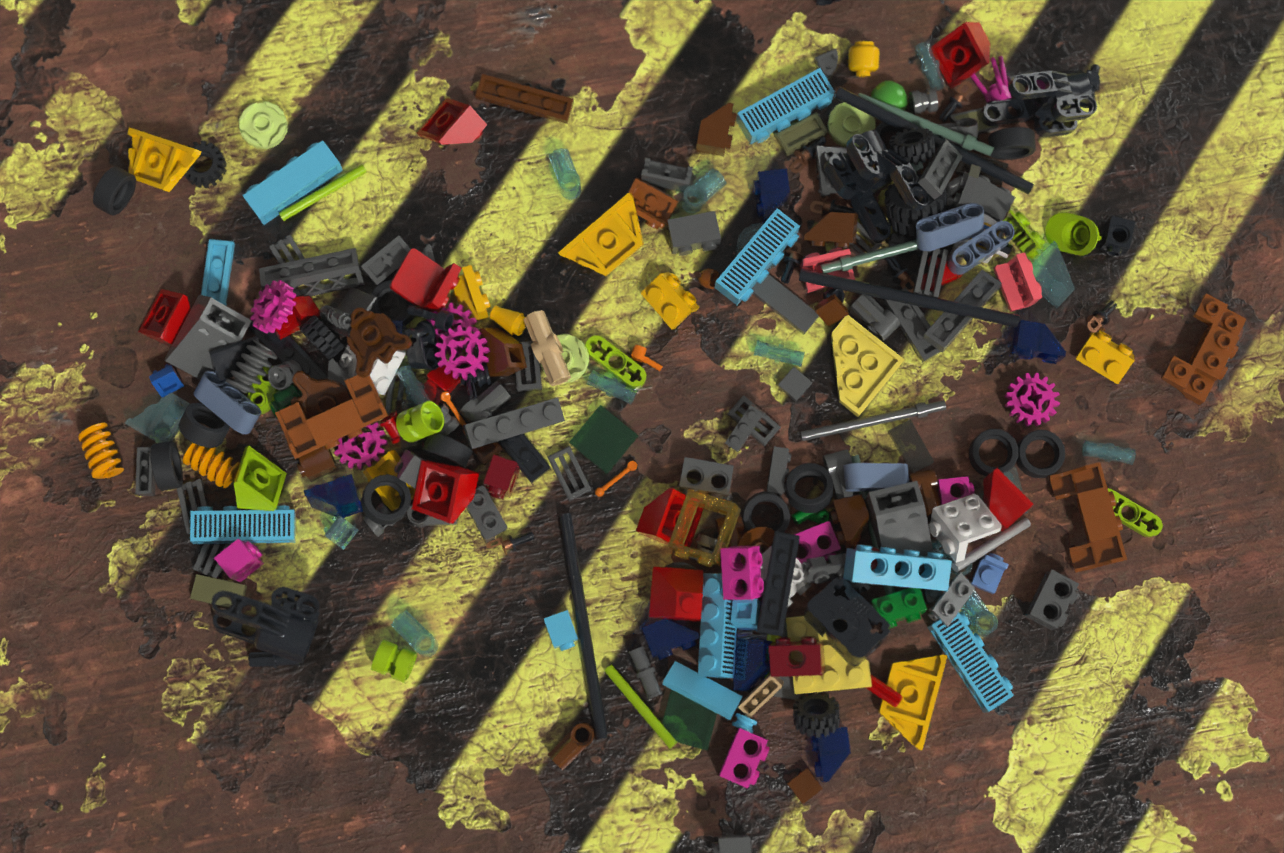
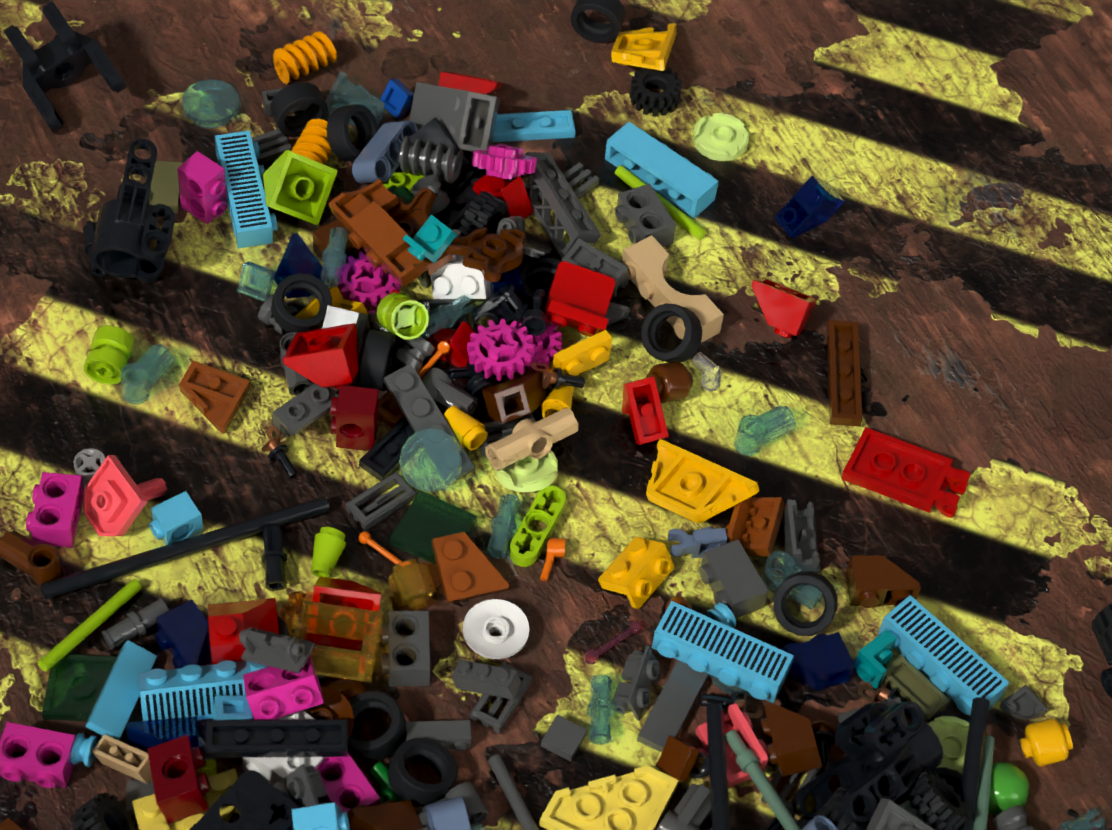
camera: 75 degrees right, 25 degrees down
none -> black piece [3,0,127,133]
none -> dark pink brick [26,472,84,548]
none -> light grey wheel [73,448,105,488]
none -> coral piece [83,455,167,536]
none -> dark orange wing [179,361,250,434]
none -> clear light blue tile [182,79,240,128]
none -> dark grey hinge [239,627,315,674]
none -> black axle [261,525,287,591]
none -> clear orange arm [280,591,308,631]
none -> lime cone [311,527,346,578]
none -> clear light blue pin [320,227,349,288]
none -> clear yellow head [388,559,436,611]
none -> clear light blue tile [399,428,463,492]
none -> teal bracket [402,214,457,263]
none -> dark orange wing [431,532,509,604]
none -> yellow cone [443,405,488,451]
none -> white dish [463,599,529,659]
none -> piece [531,362,585,389]
none -> clear pink hinge [585,621,642,665]
none -> dark grey hinge [612,646,660,721]
none -> dark grey brick [615,183,676,247]
none -> tan arch [621,235,724,343]
none -> red slope [622,376,669,445]
none -> black tyre [641,303,703,363]
none -> reddish brown head [646,362,693,404]
none -> sand blue plate [668,527,727,558]
none -> clear arm [691,352,722,392]
none -> medium azure bush [704,602,737,628]
none -> black tyre [773,571,838,636]
none -> clear blue slope [774,176,845,238]
none -> red tile [842,427,971,518]
none -> teal bracket [853,630,896,689]

